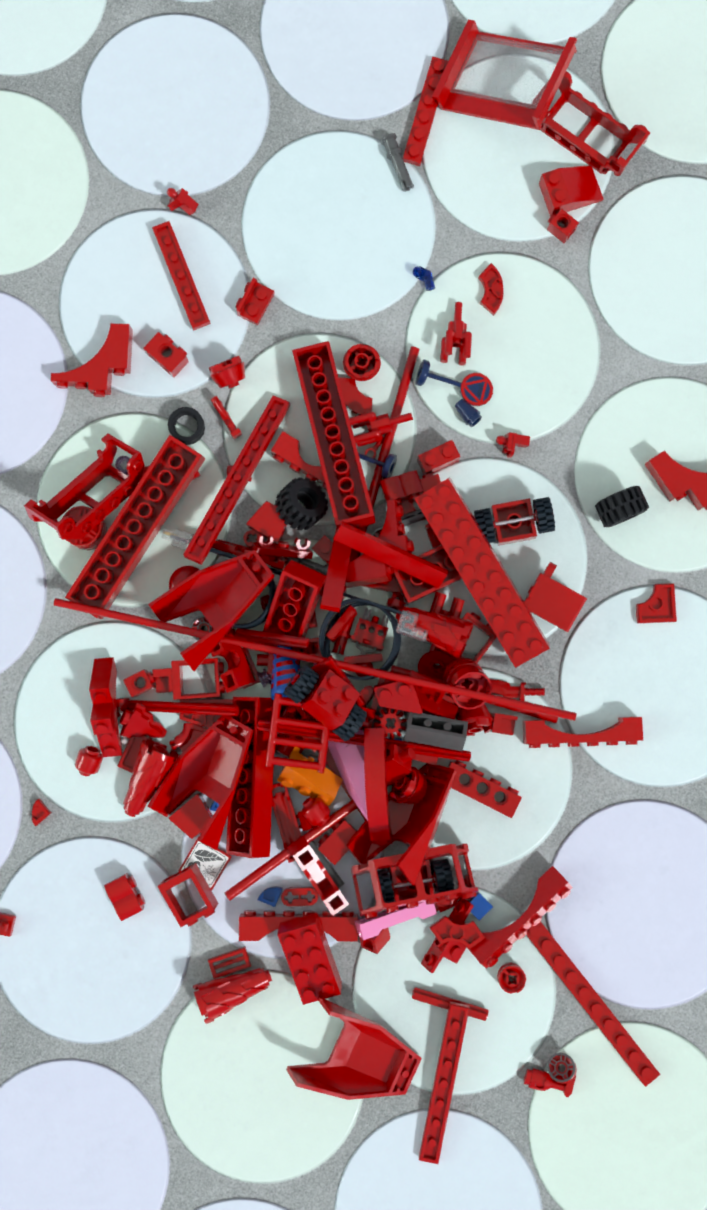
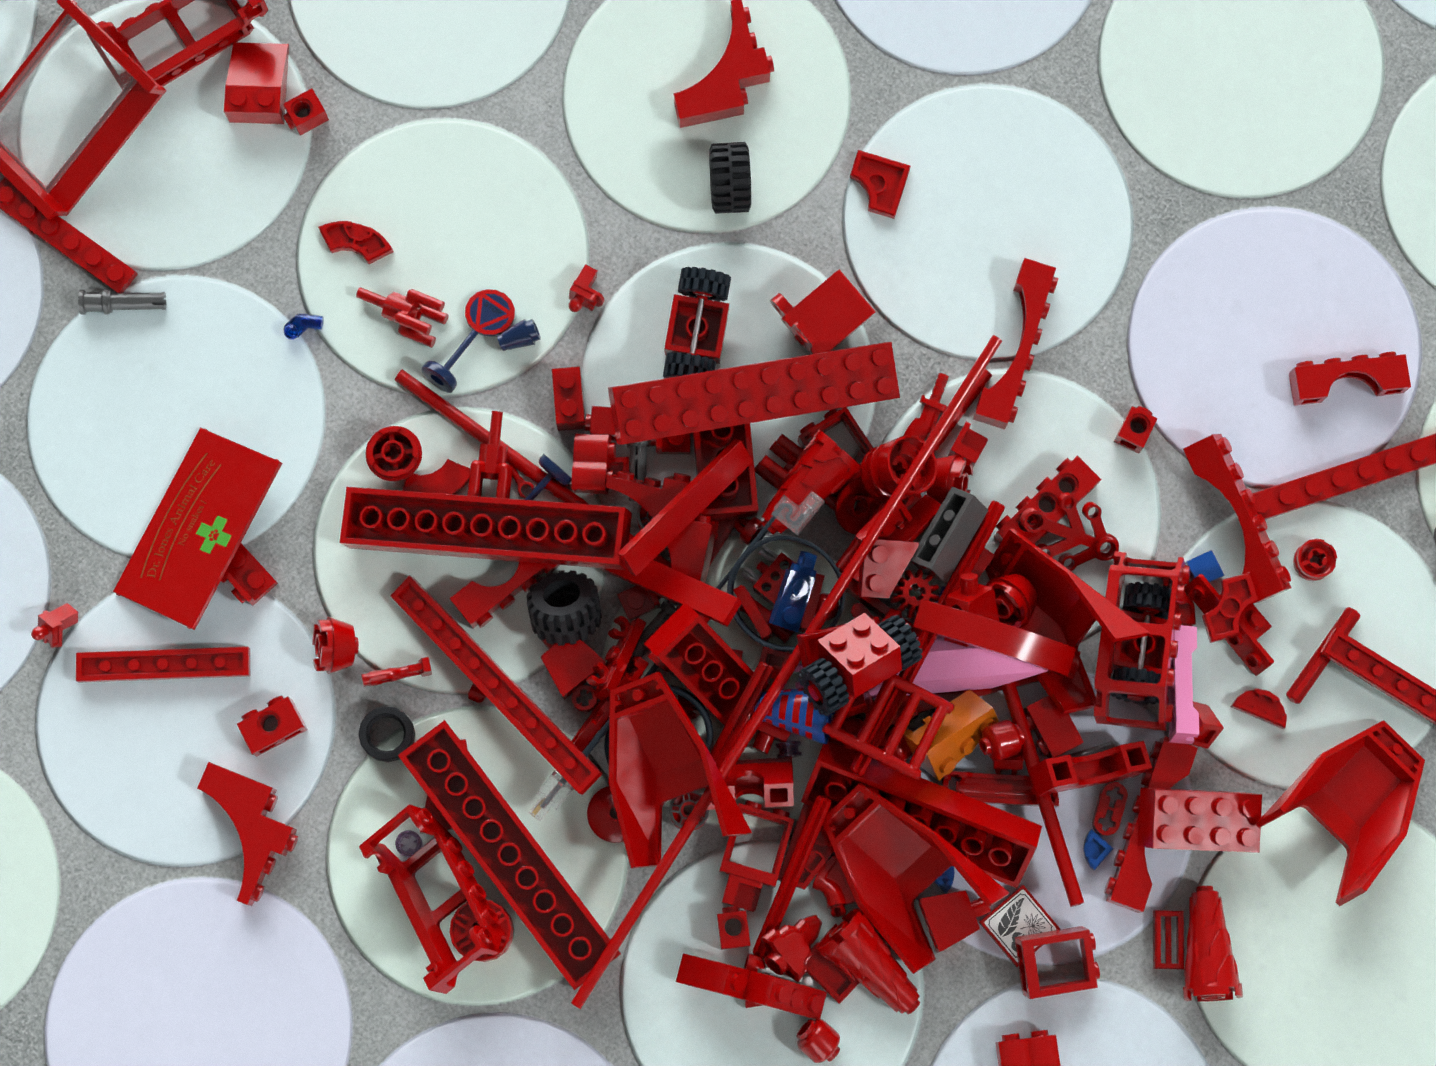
camera: 75 degrees left, 5 degrees down
none -> red piece [113,427,283,630]
none -> blue hinge [769,551,817,632]
none -> red plant [1020,492,1119,571]
none -> red brick [1113,406,1158,454]
none -> red tile [1230,689,1287,729]
none -> red arch [1289,351,1411,406]

